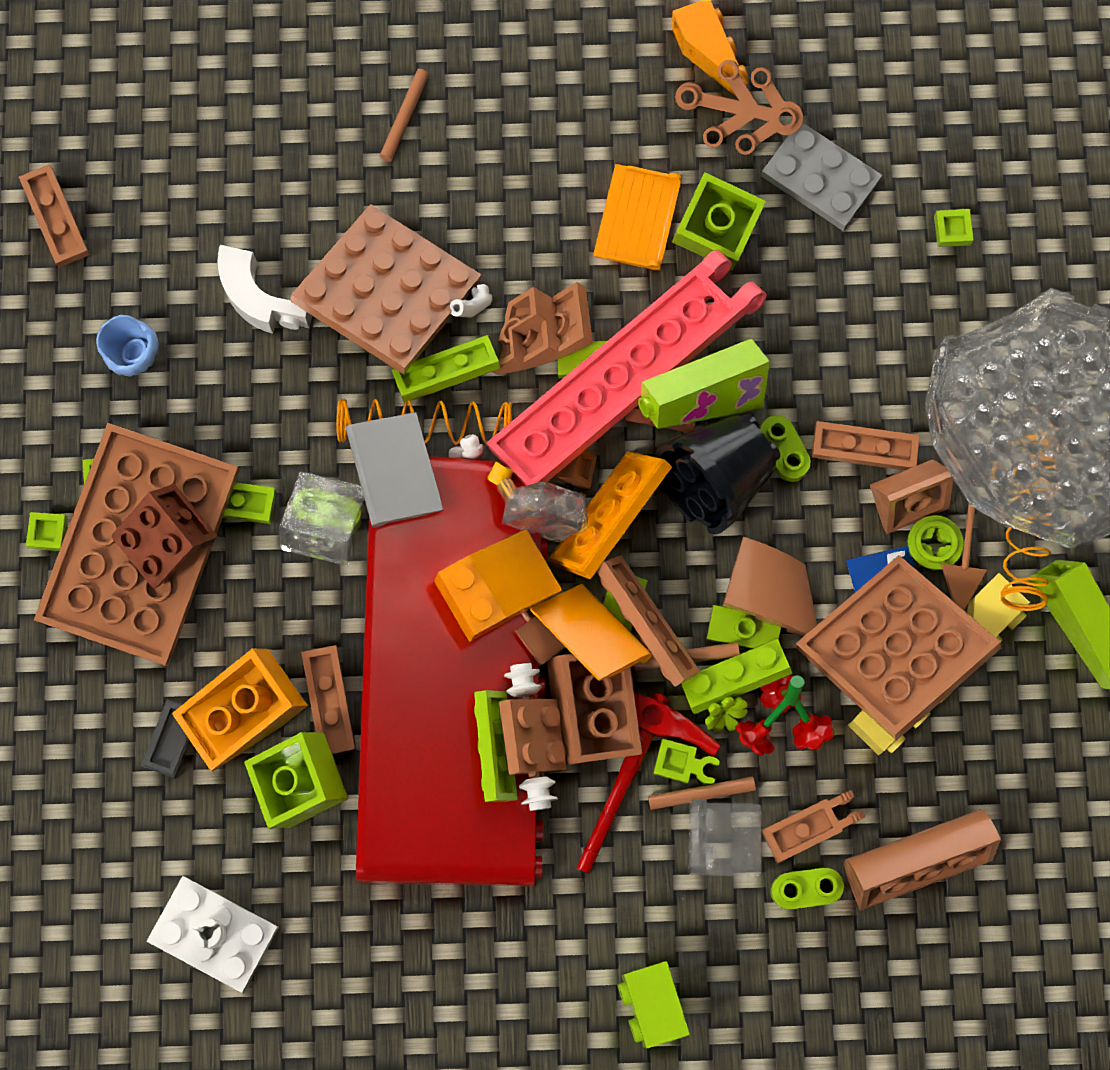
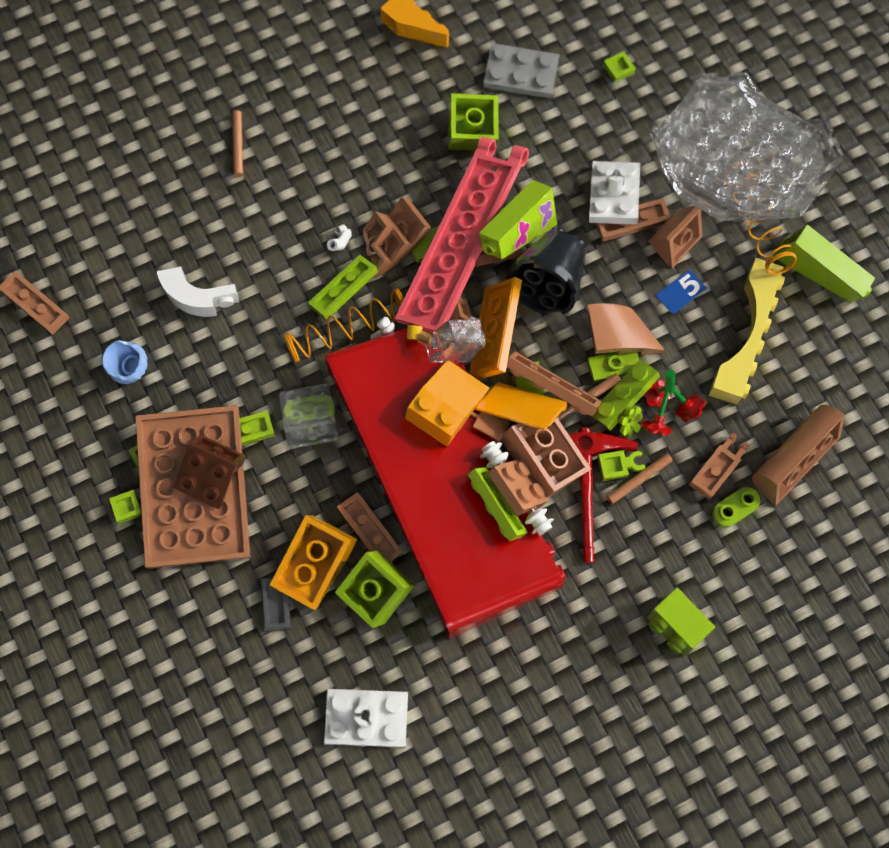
camera: 25 degrees left, 5 degrees down
nougat plate [291,204,482,375] -> none
light grey piece [346,412,443,528] -> none
light orange piece [593,164,682,270] -> none
nougat plant [675,60,803,155] -> none
clear bracket [688,799,761,877] -> none
lime plate [760,415,811,482] -> none
nougat plate [796,555,1001,741] -> none
lime gear [907,515,964,571] -> none
nougat piece [941,501,987,610] -> none
none -> white plate [589,161,640,225]

